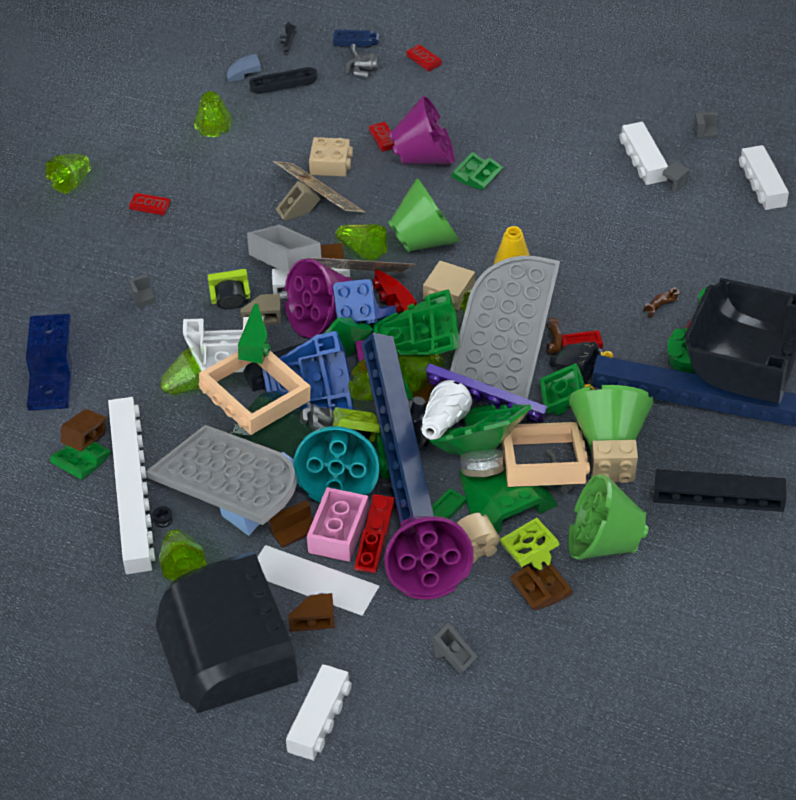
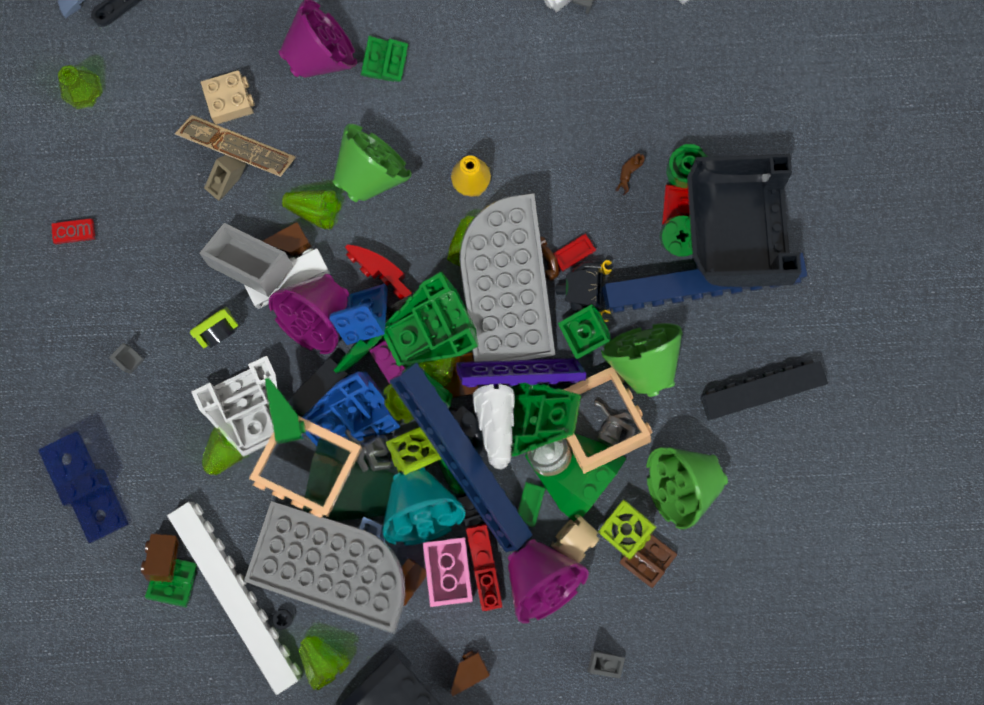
camera: 25 degrees left, 35 degrees up
dark tan slope [241,294,281,326] -> none
white sticker [257,545,379,616] -> none
sticker [310,257,416,273] -> none
red tile [369,122,395,152] -> none
tan brick [423,261,475,310] -> none
tan brick [590,440,638,483] -> none

